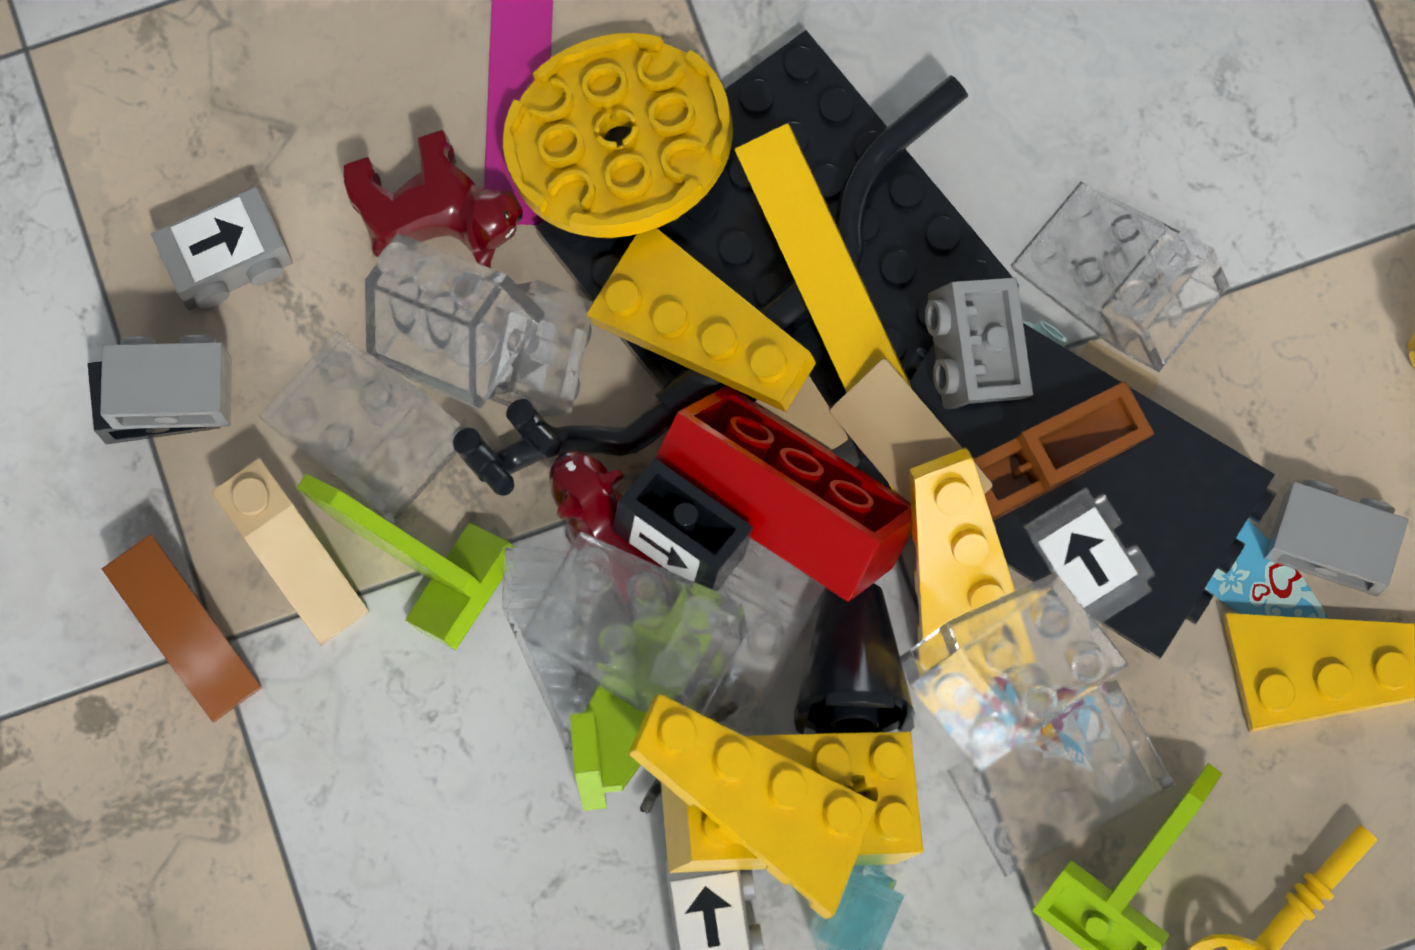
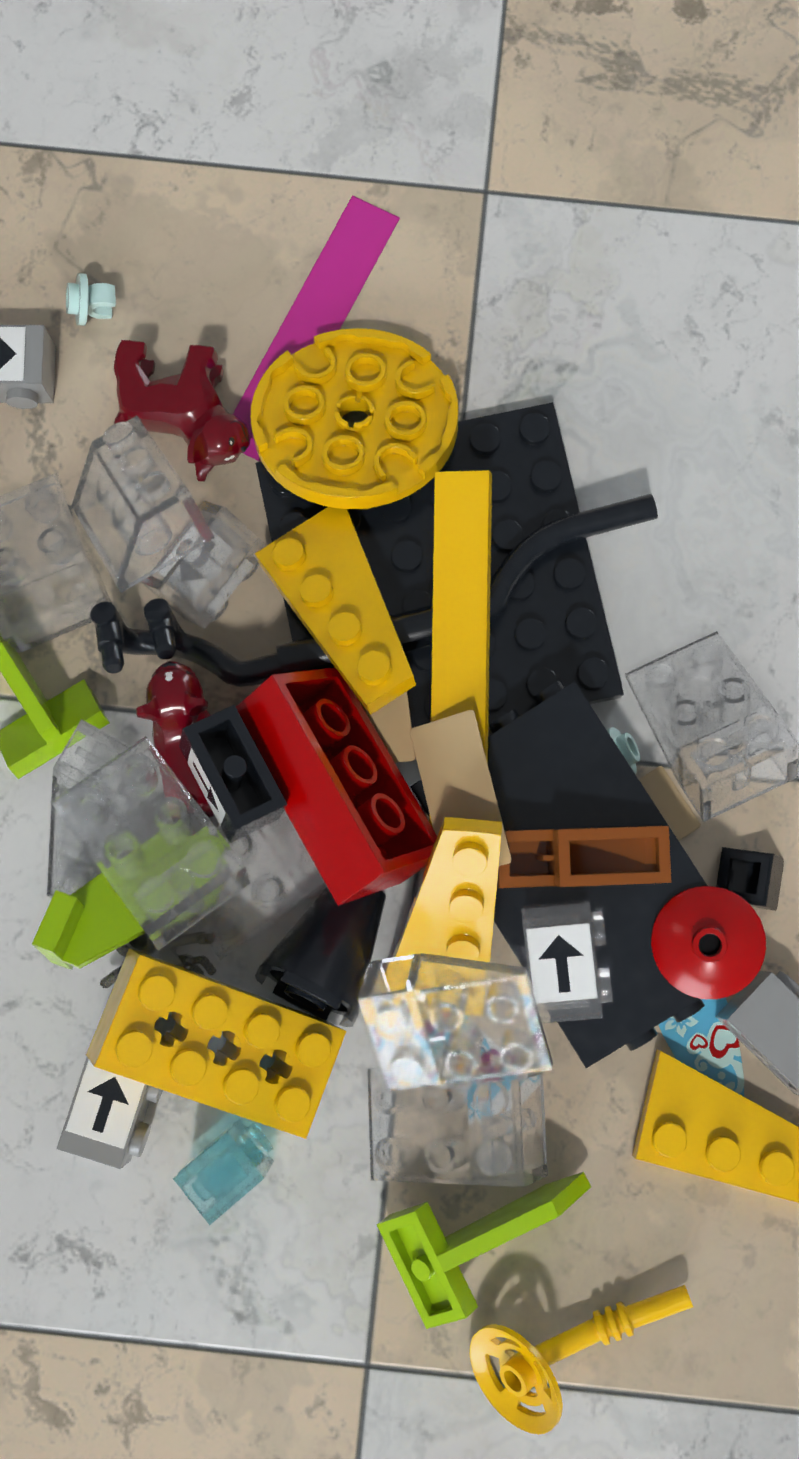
camera: 20 degrees right, 5 degrees up
yellow wing [629,694,878,919] -> none
light grey bracket [925,278,1033,409] -> none
none -> light aqua plate [66,273,116,326]
none -> red dish [651,886,766,999]
none -> black slope [716,847,784,911]

